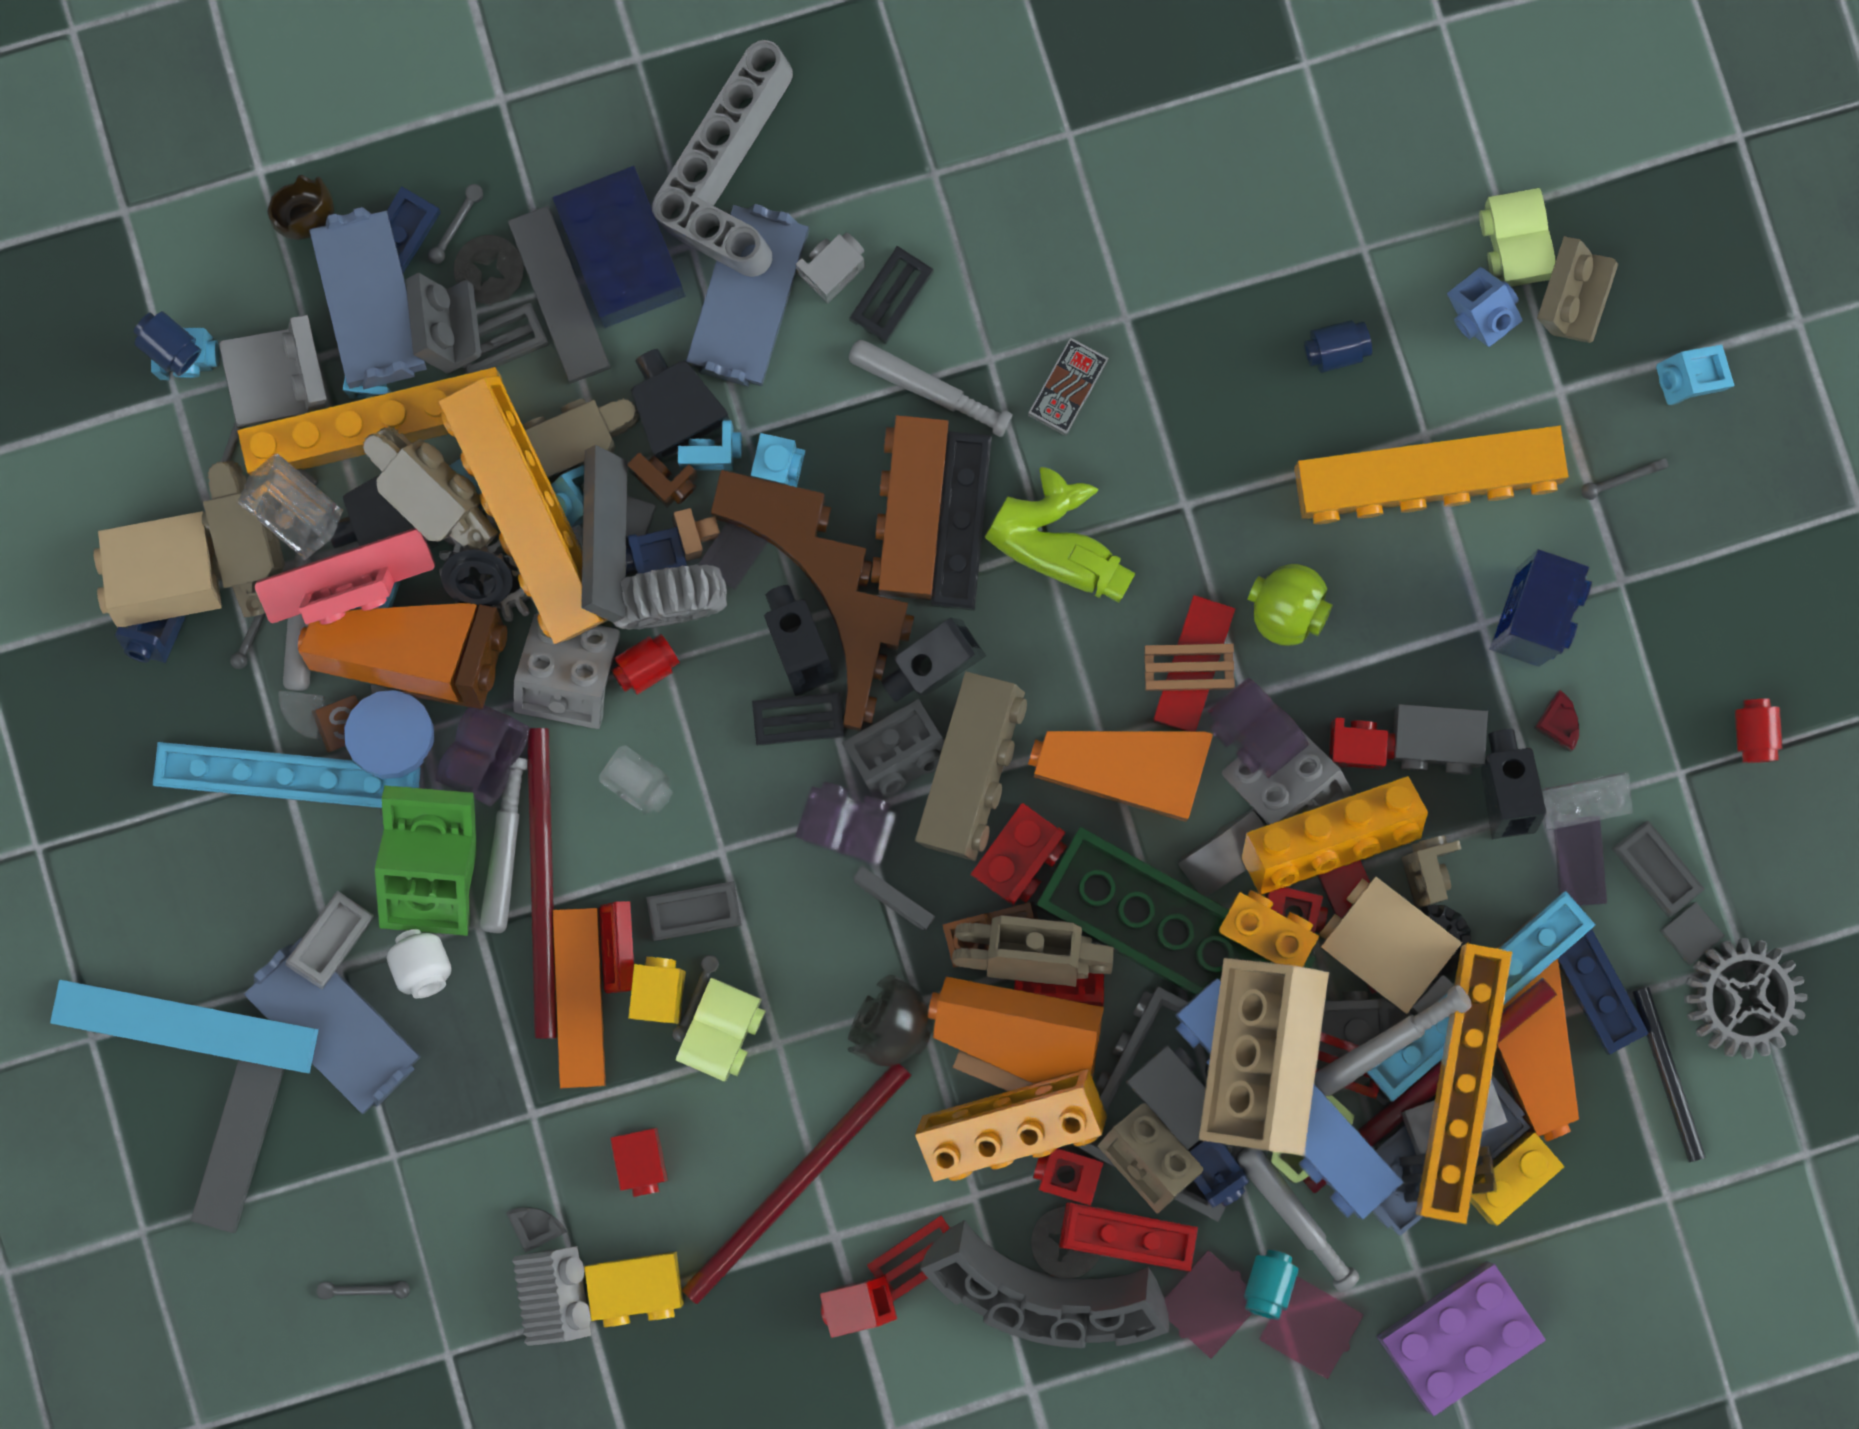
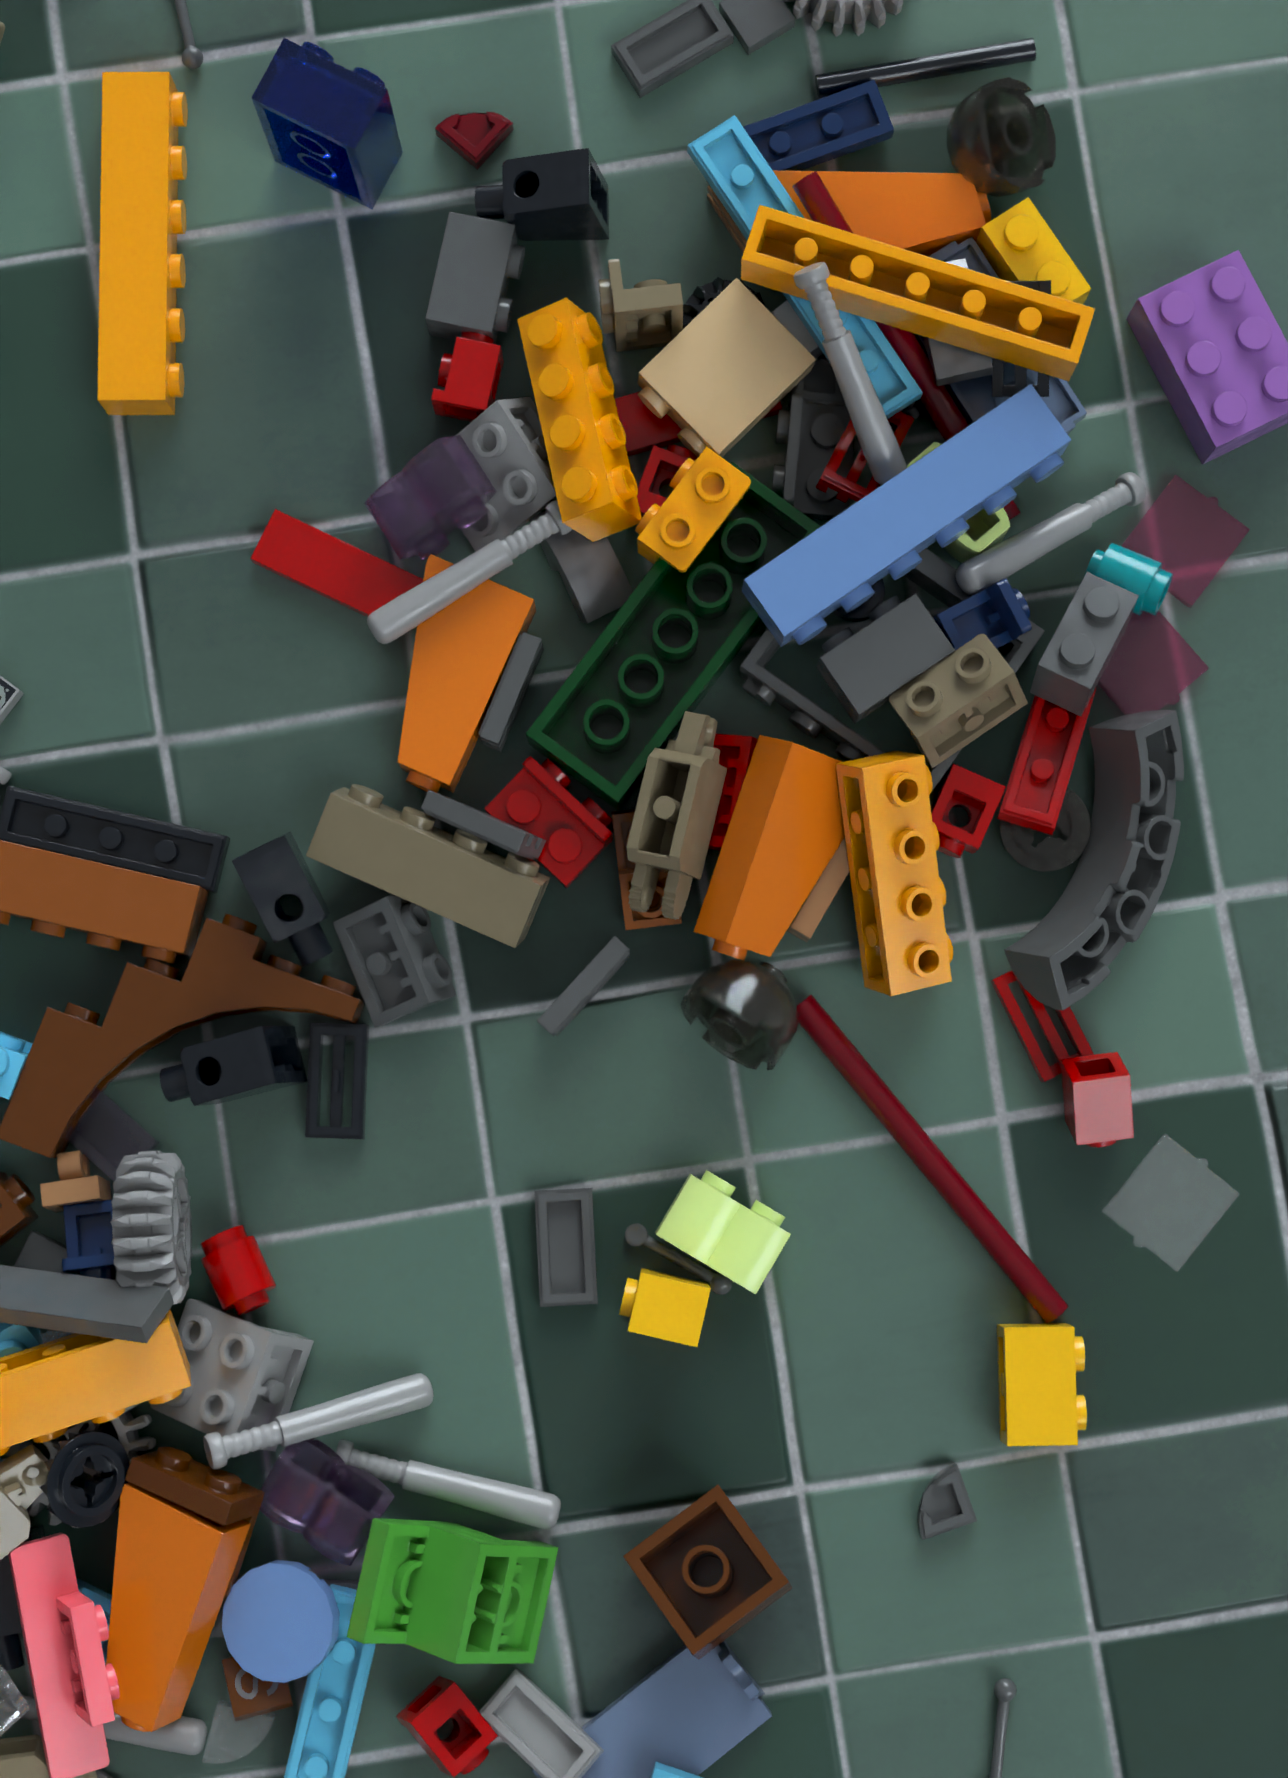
camera: 85 degrees left, 0 degrees up
white head [386,929,451,998] -> none
light grey brick [512,1246,591,1346] -> none
dark red piece [527,728,557,1039] -> none
orange tile [553,908,606,1088] -> none
clear brick [599,745,673,815] -> none
red tile [599,901,634,993] -> none
red brick [610,1128,668,1197] -> none
clear purple brick [795,782,896,866] -> none
lime piece [985,467,1135,603] -> none
medium nougat tile [1144,644,1235,691] -> none
tan slope [1199,958,1329,1155] -> none
lime plant [1247,564,1333,646] -> none
clear hinge [1542,772,1633,831] -> none
clear purple tile [1553,815,1607,906] -> none
none -> light grey piece [203,1373,434,1469]
none -> light grey piece [367,500,573,644]
none -> red brick [395,1676,498,1777]
none -> dark grey tile [421,790,546,860]
none -> dark grey tile [478,632,544,752]
none -> reddish brown brick [623,1485,793,1660]
none -> clear smoke cylinder [947,77,1056,197]
none -> dark grey brick [1030,572,1139,716]
none -> clear piece [1102,1134,1239,1272]

